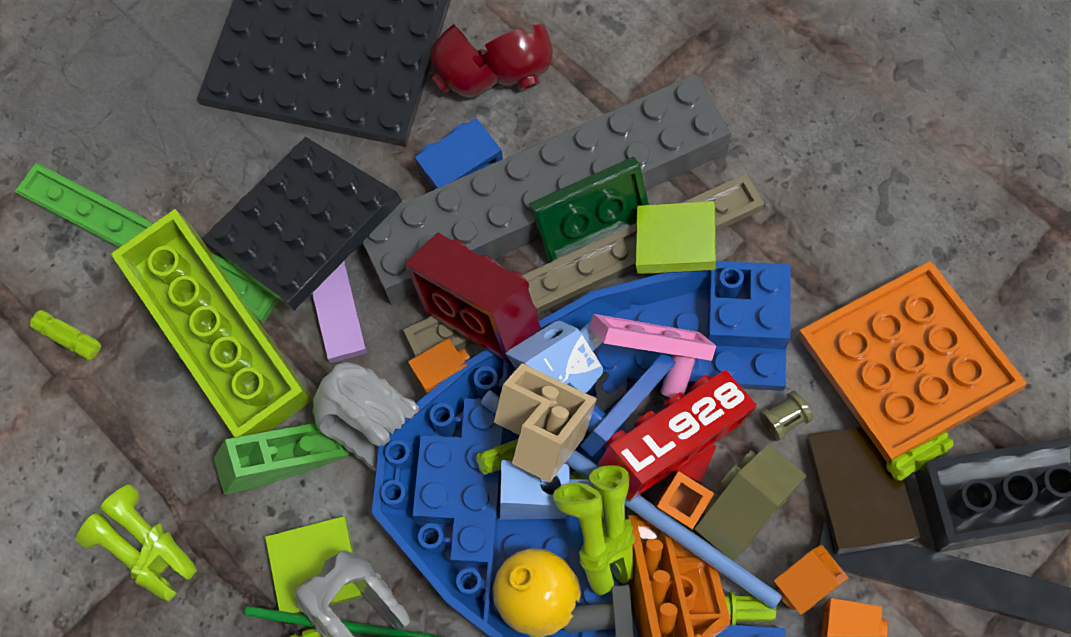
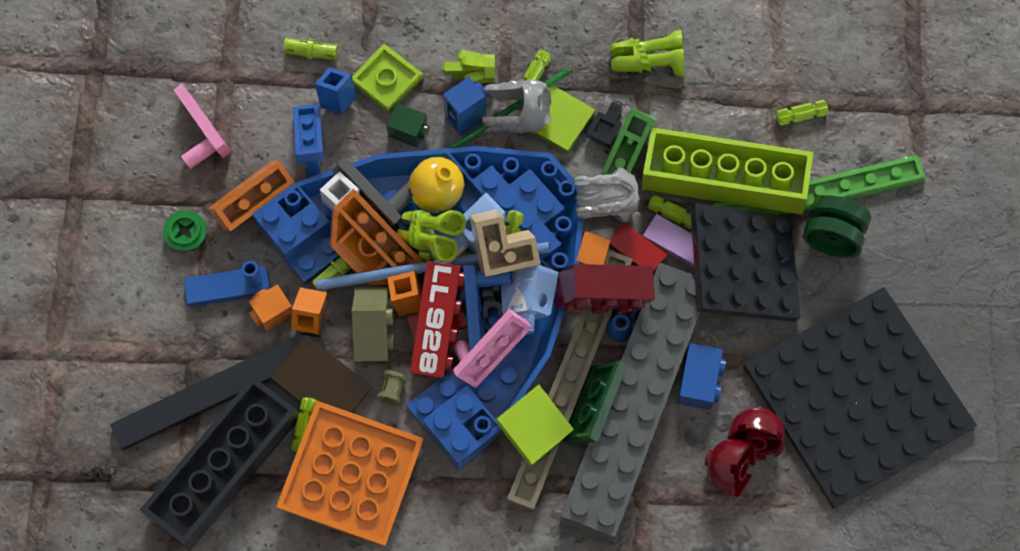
camera: 130 degrees right, 0 degrees up
none -> black plate [586,99,623,149]
none -> red tile [609,222,668,274]
none -> lime axle [648,195,692,230]
none -> dark green wheel [802,195,872,258]

